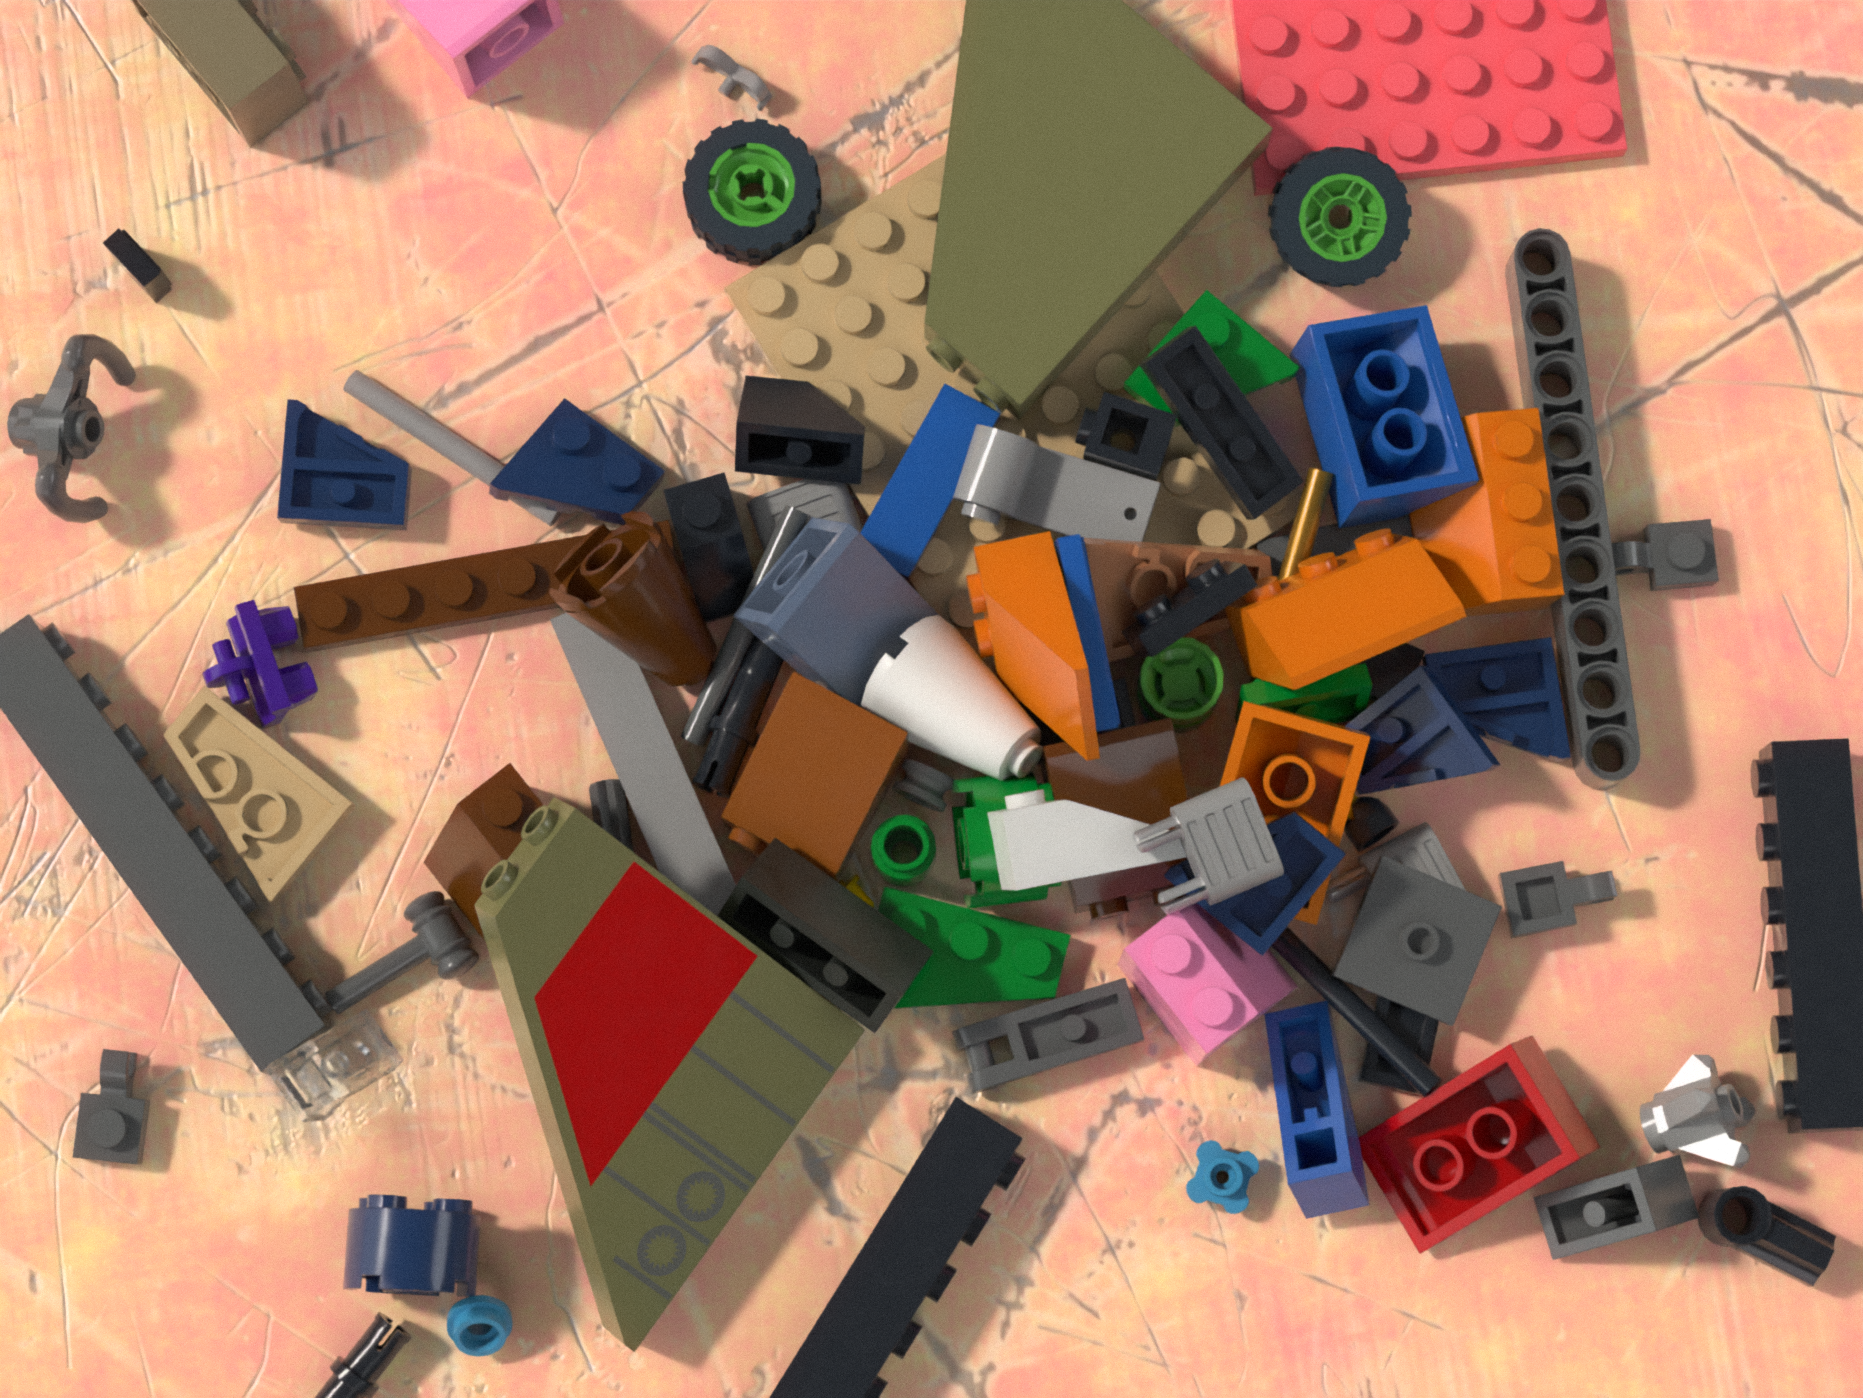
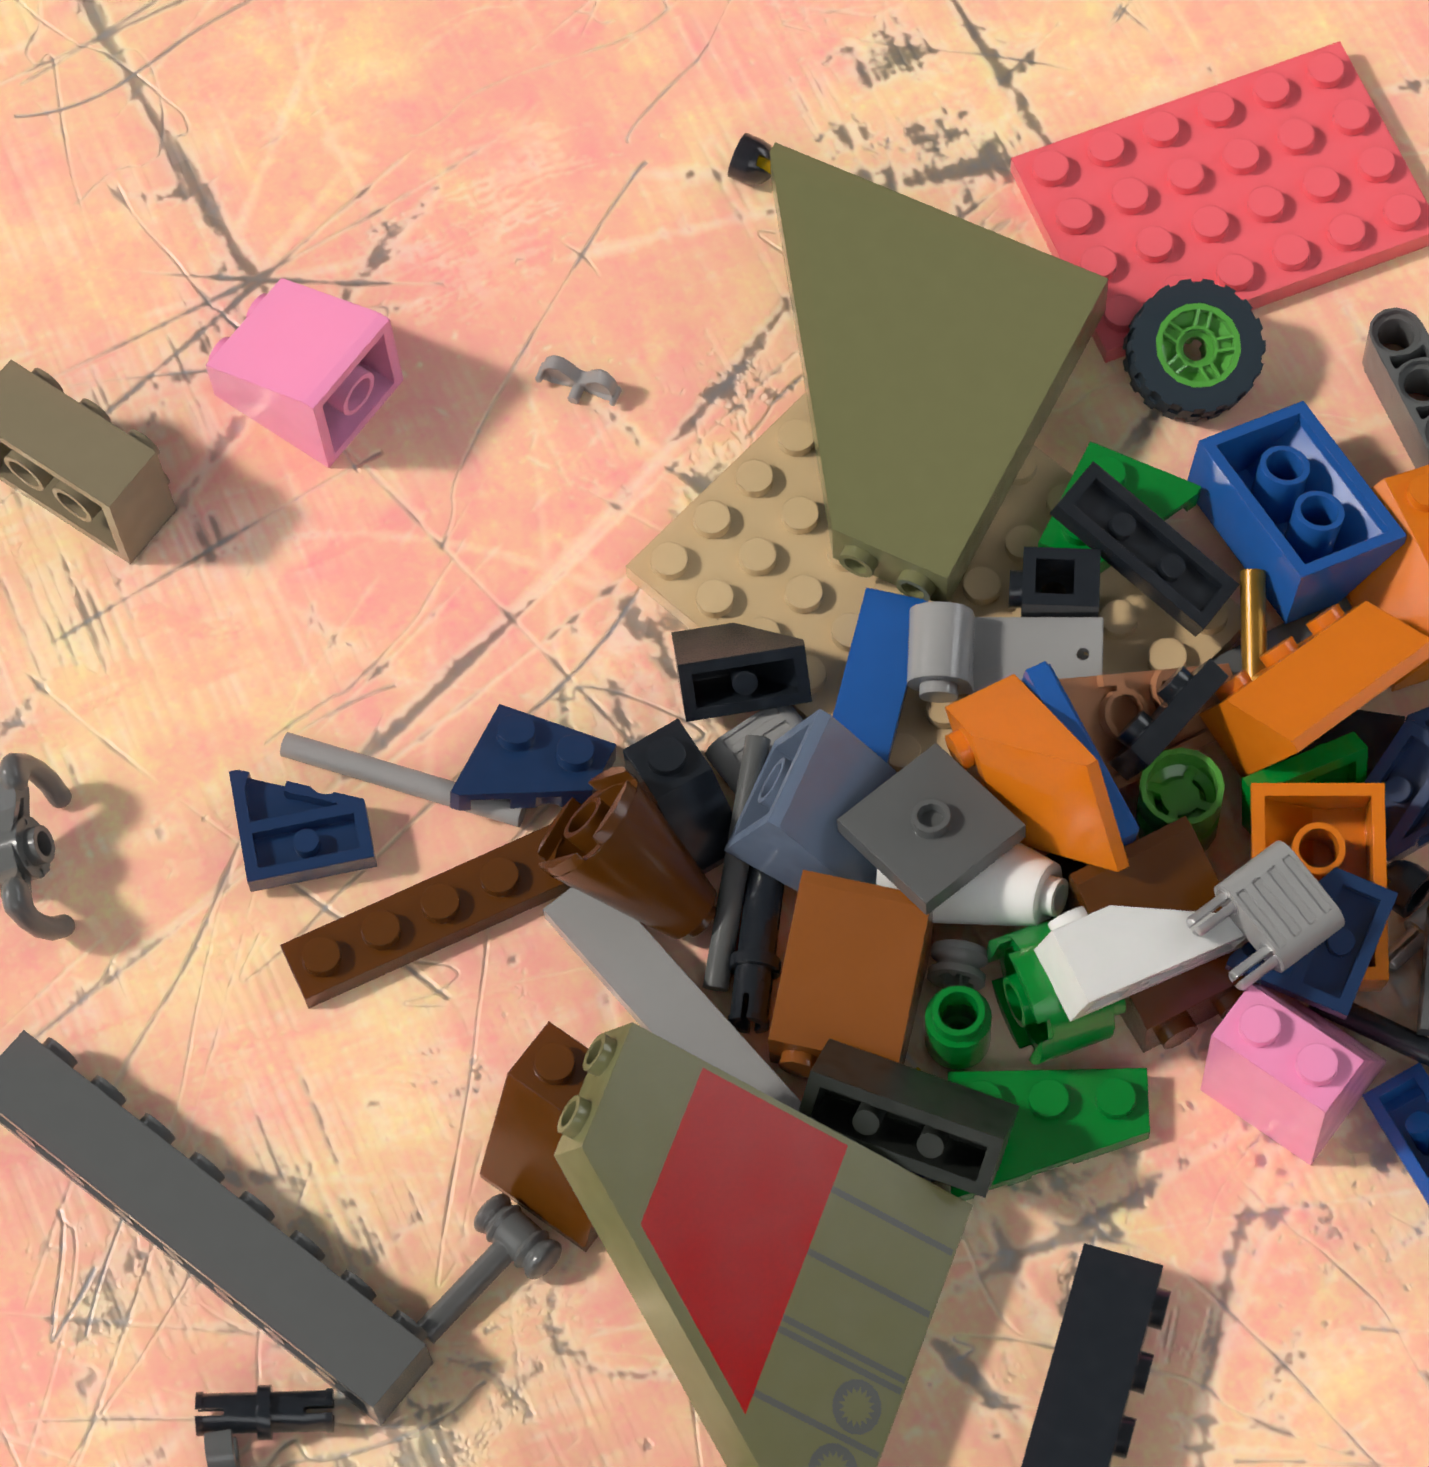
camera: 10 degrees left, 15 degrees down
black tile [102,228,172,303] -> none
tan wing [163,685,355,906] -> none
dark purple hips [202,600,318,728] -> none
clear slope [265,1008,404,1122] -> none
black wheel [682,119,822,265] -> none
dark grey plate [952,978,1145,1094] -> none
dark azure plate [1186,1140,1259,1214] -> none
none -> black pin [195,1385,335,1440]
none -> dark grey plate [837,743,1026,916]

